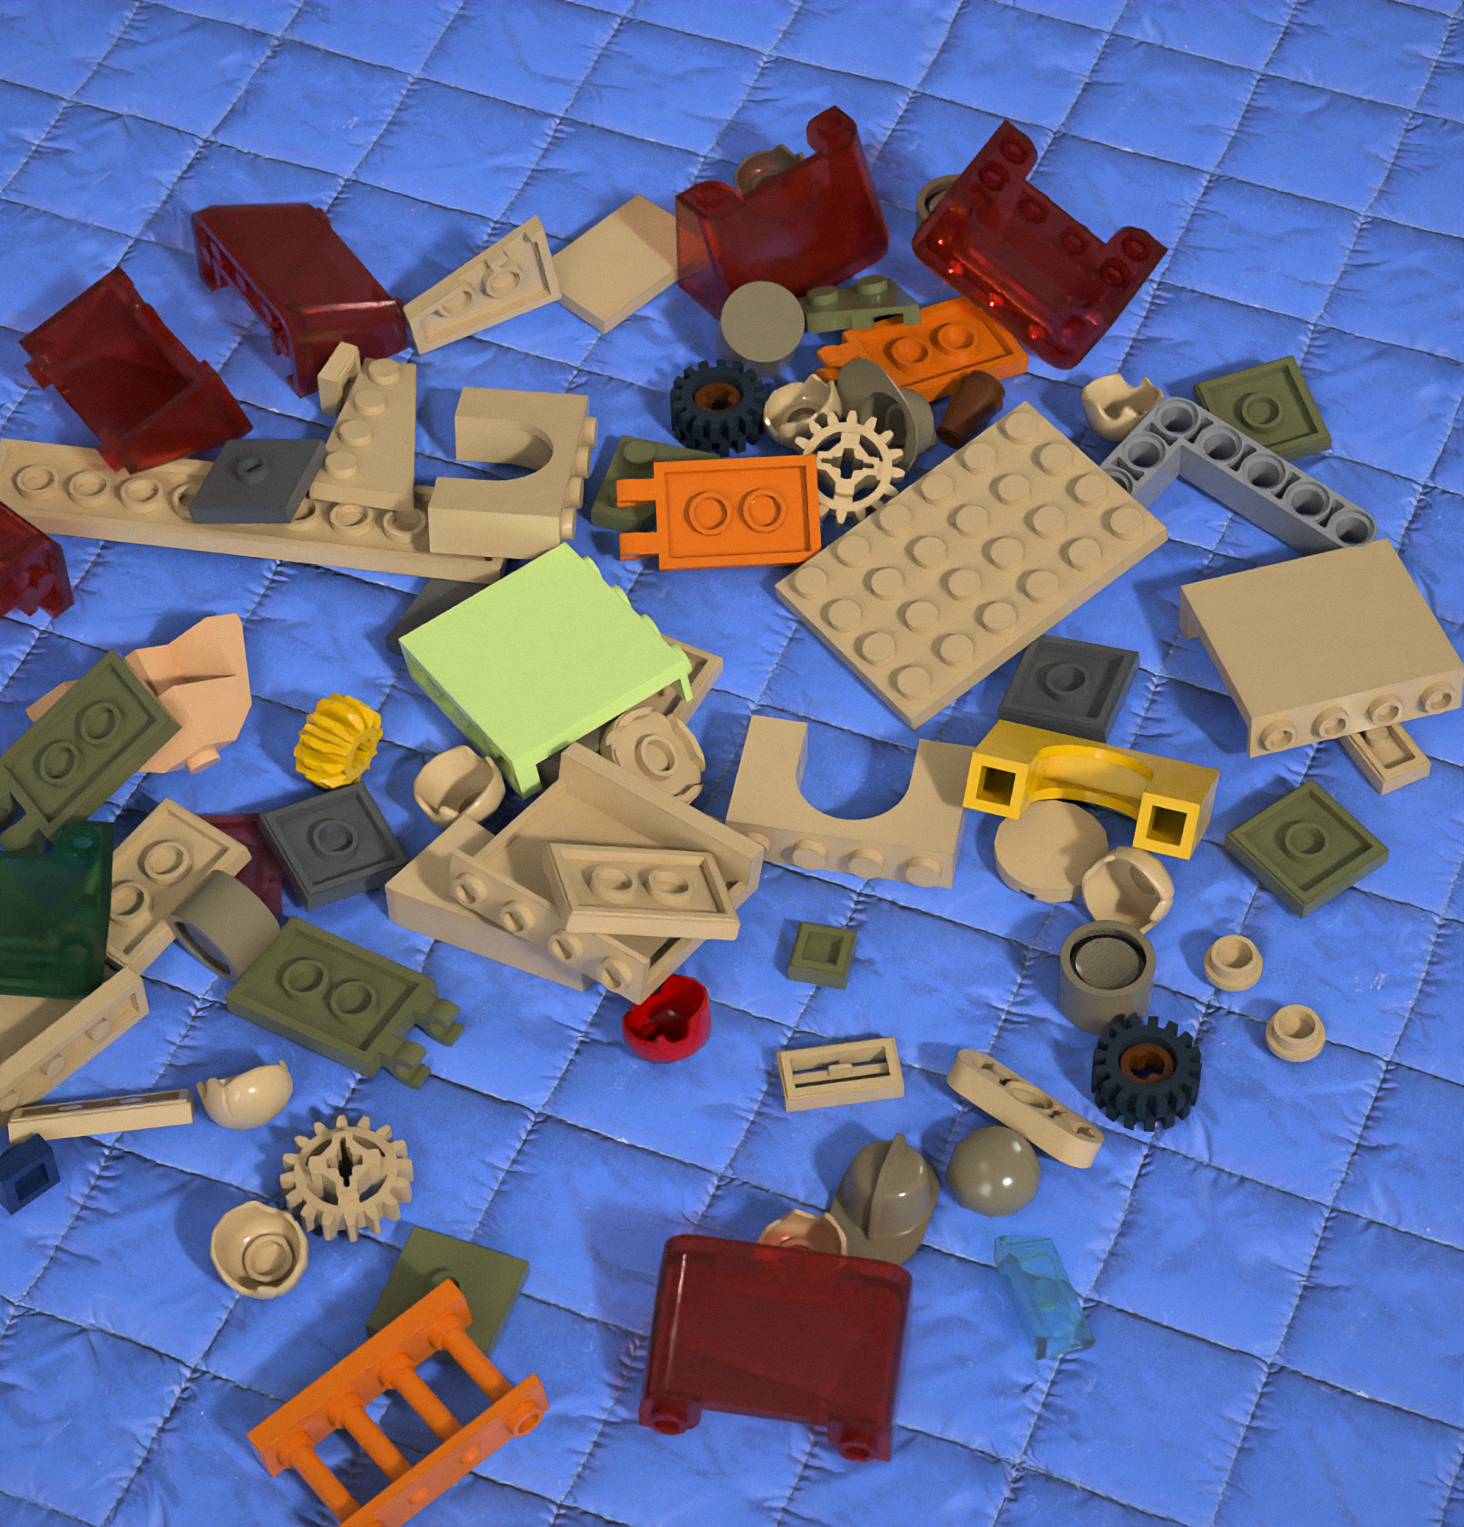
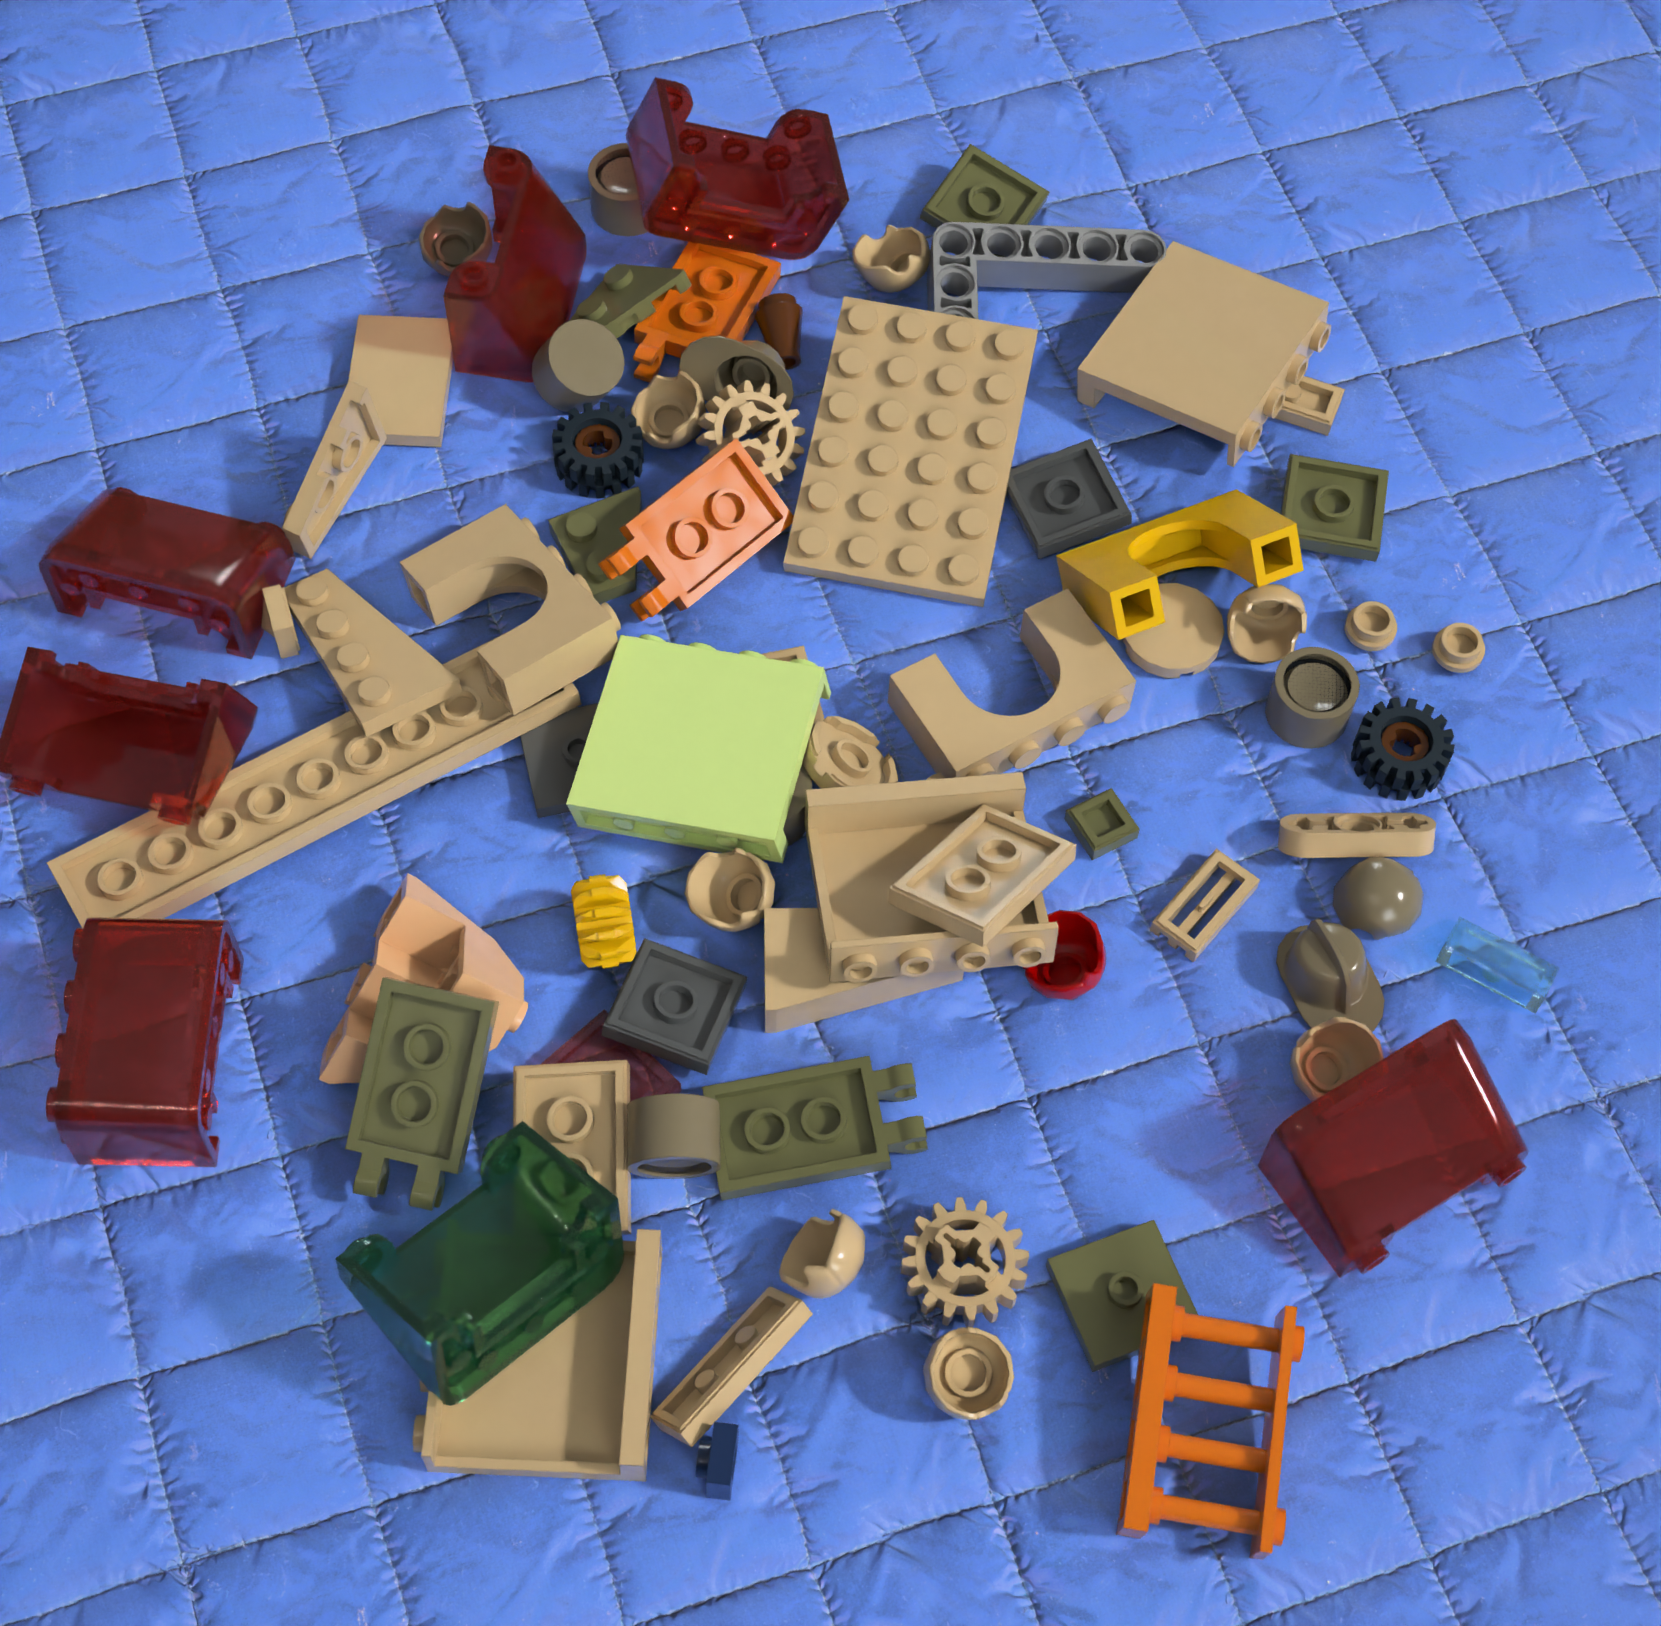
camera: 45 degrees left, 10 degrees up
dark grey plate [188,438,328,524] -> none

